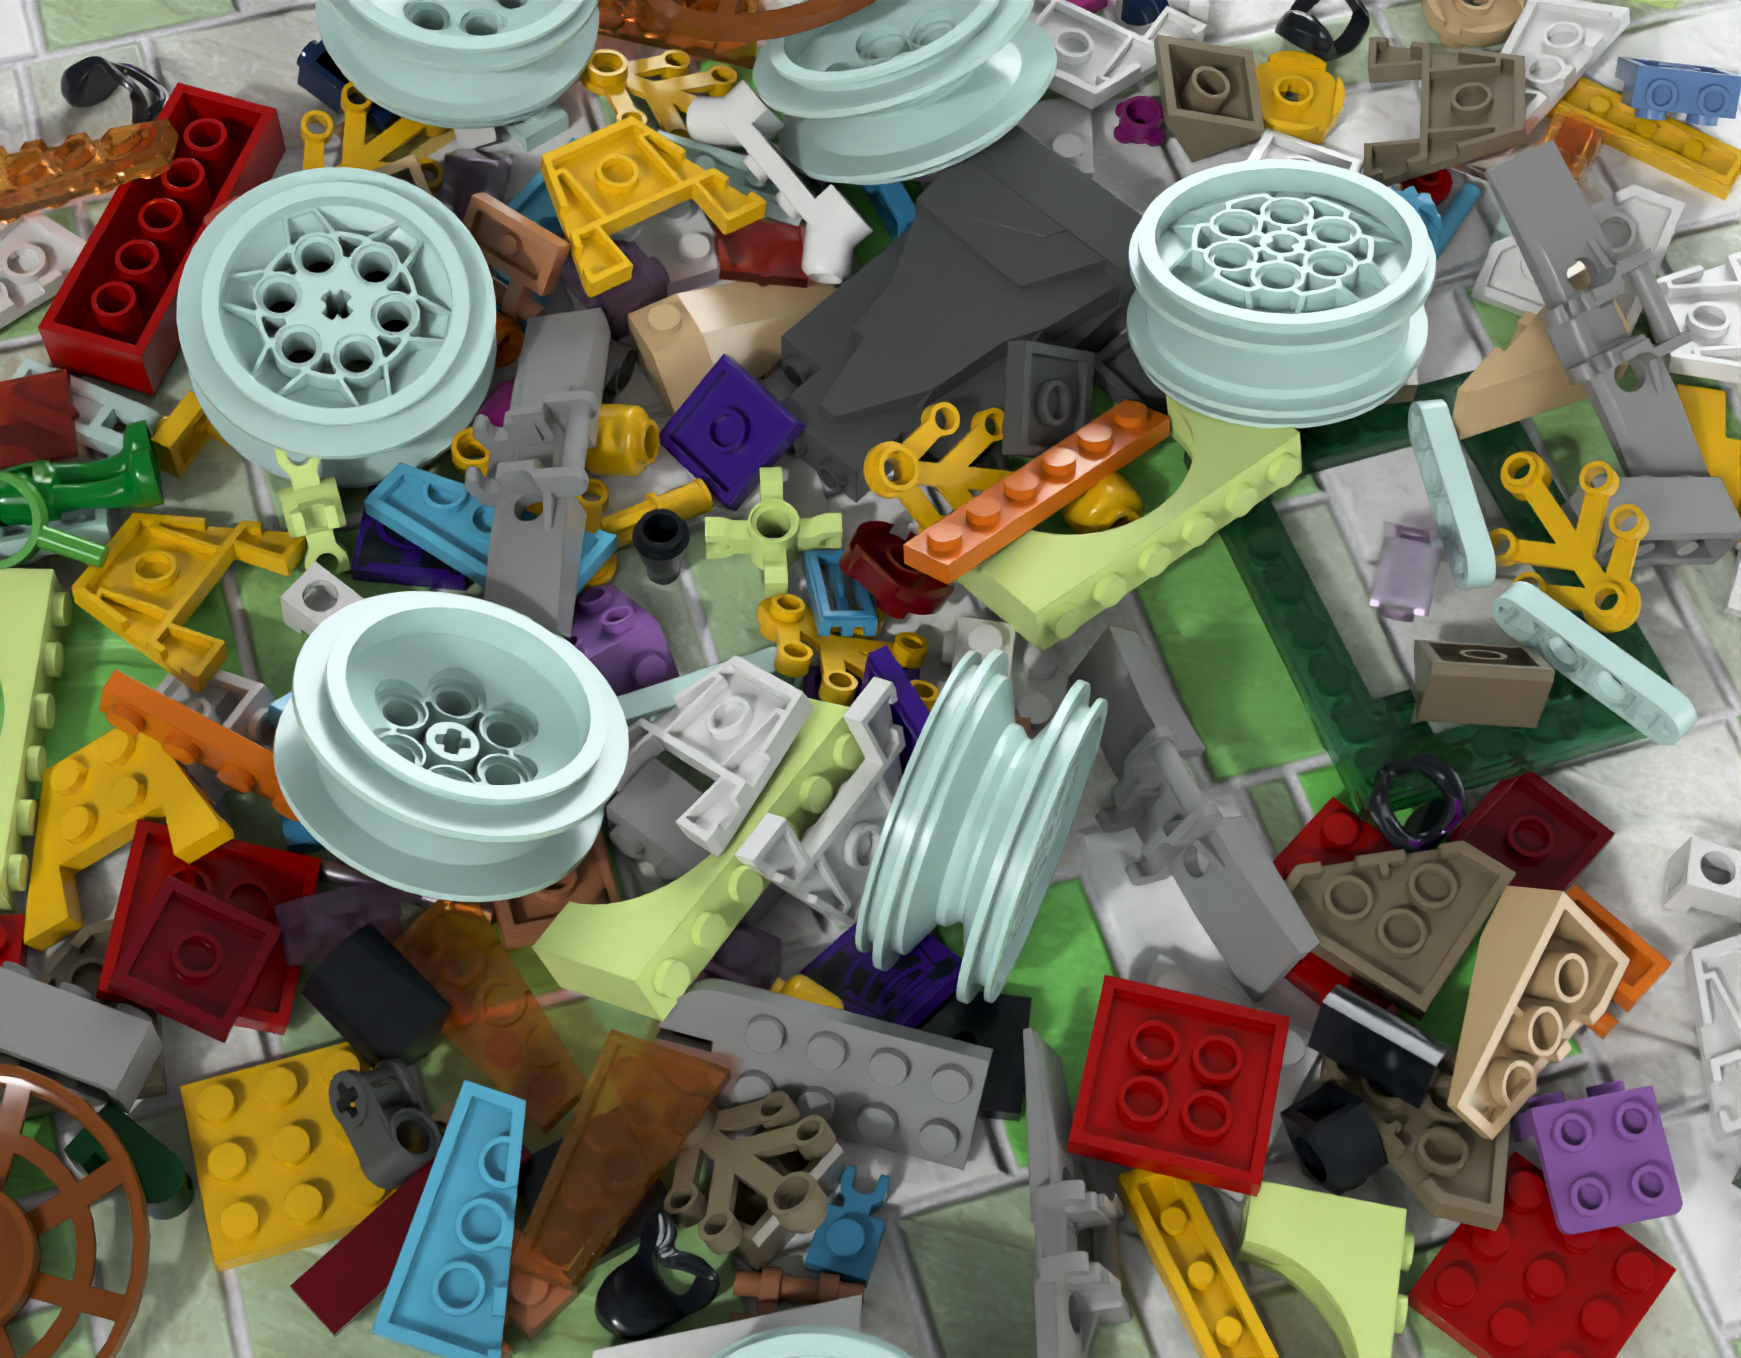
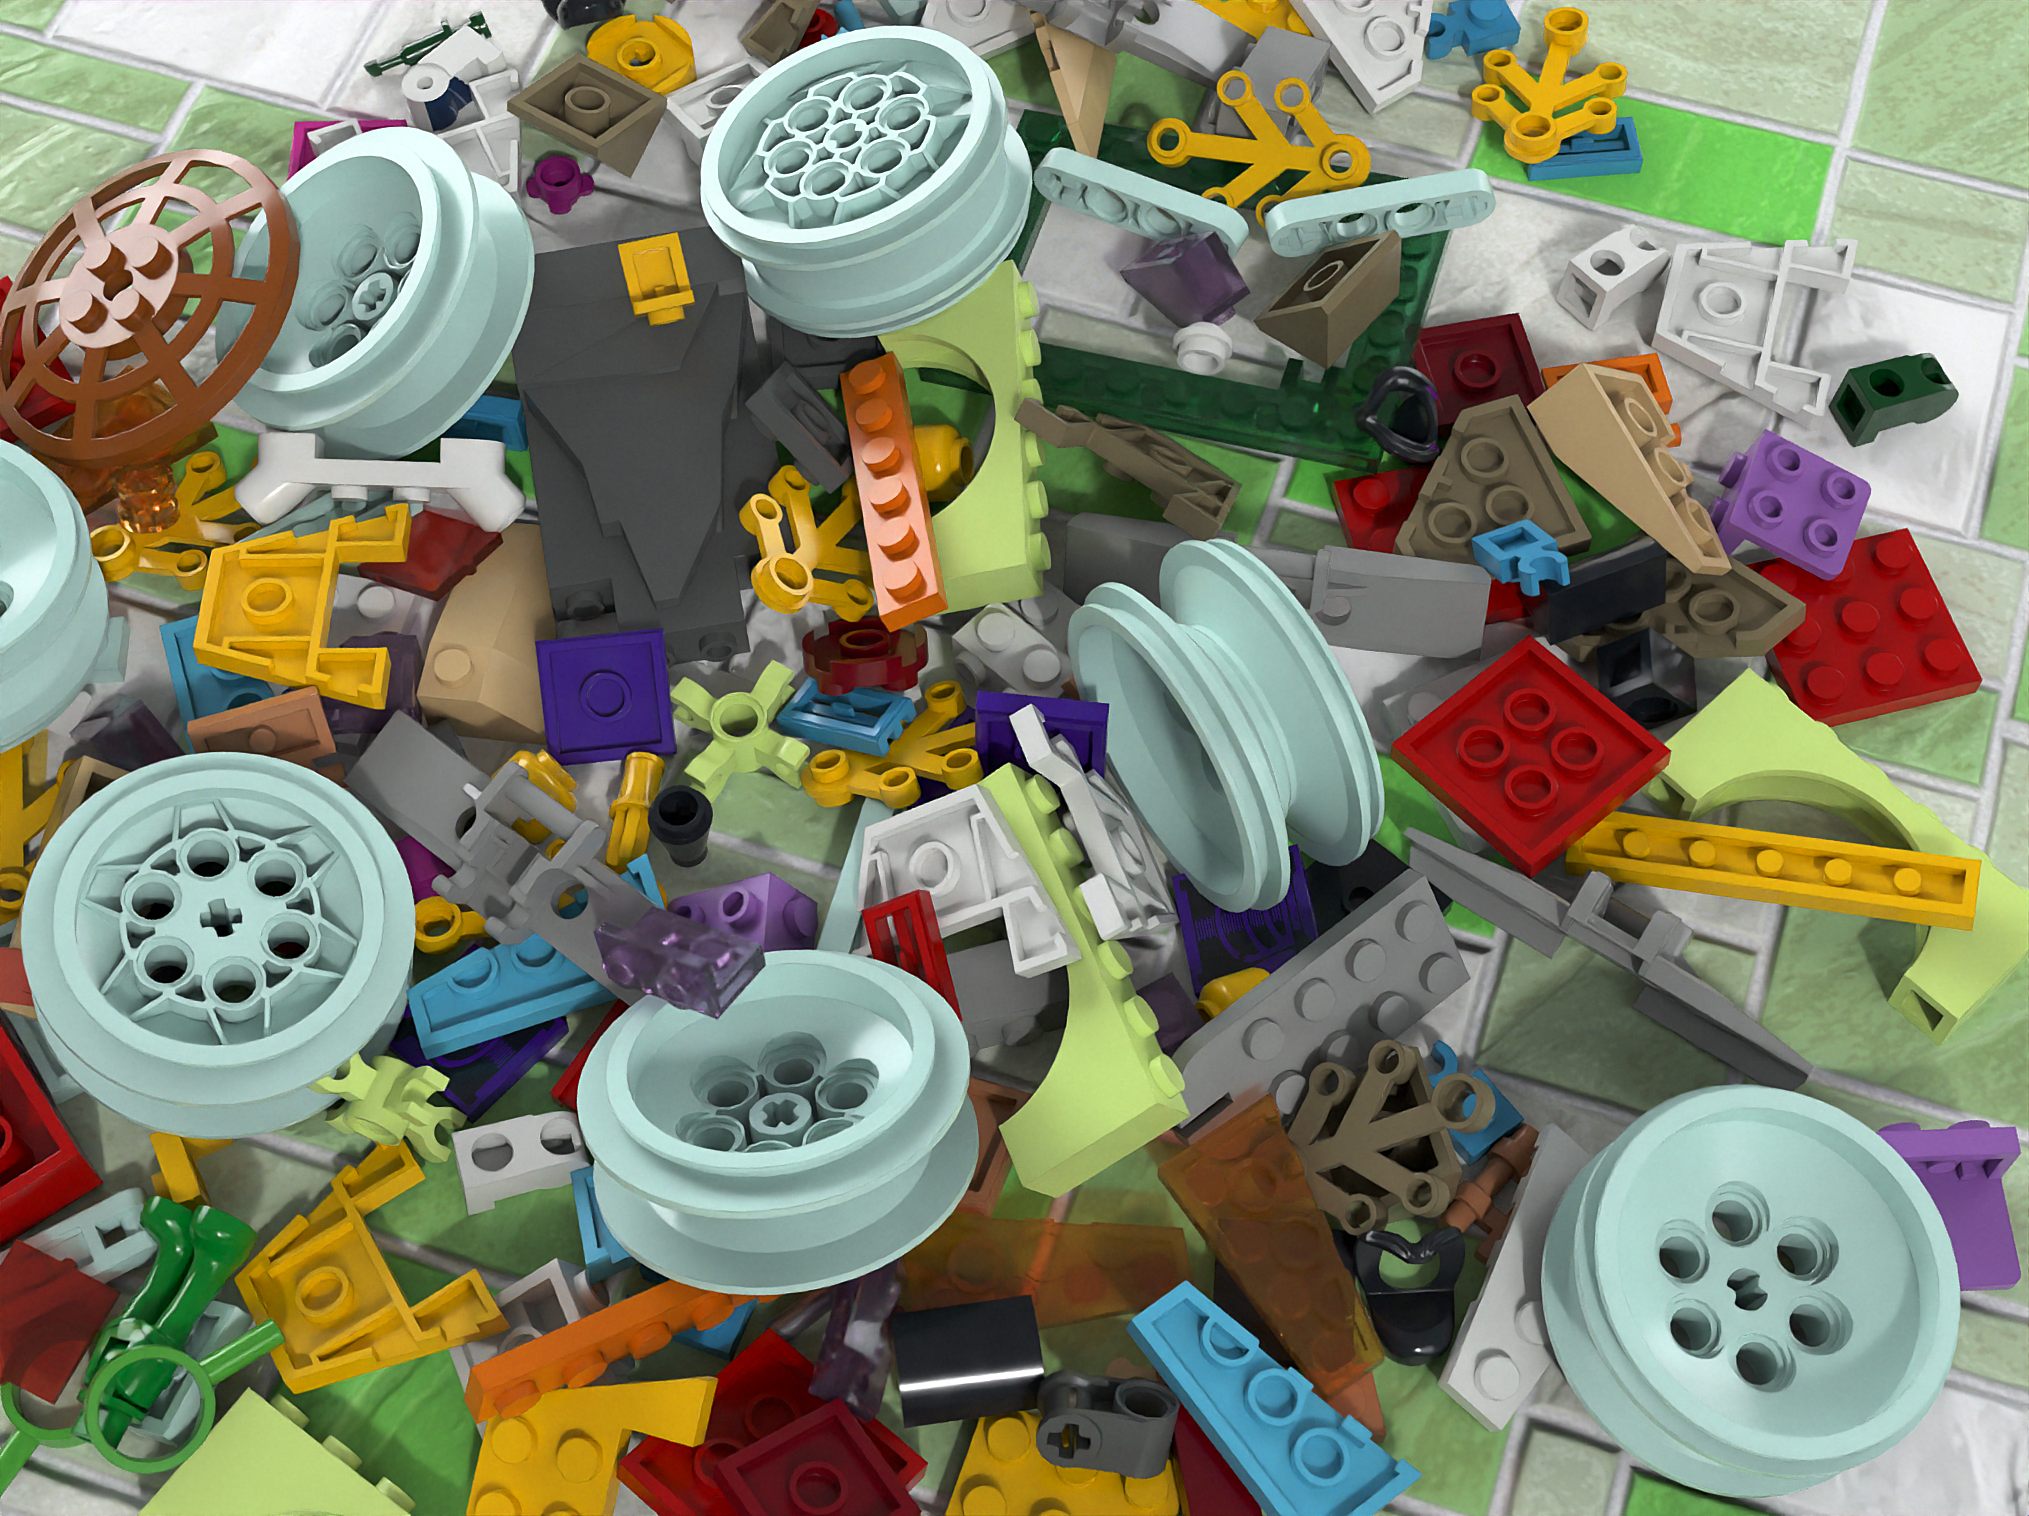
camera: 50 degrees left, 0 degrees up
none -> clear orange wheel [111,459,180,534]
none -> clear purple bracket [594,906,767,1020]
none -> yellow bracket [618,232,695,326]
none -> red tile [861,889,963,1022]
none -> dark tan wing [1014,398,1243,542]
none -> white plate [1173,322,1233,375]
none -> dark azure plate [1471,519,1570,597]

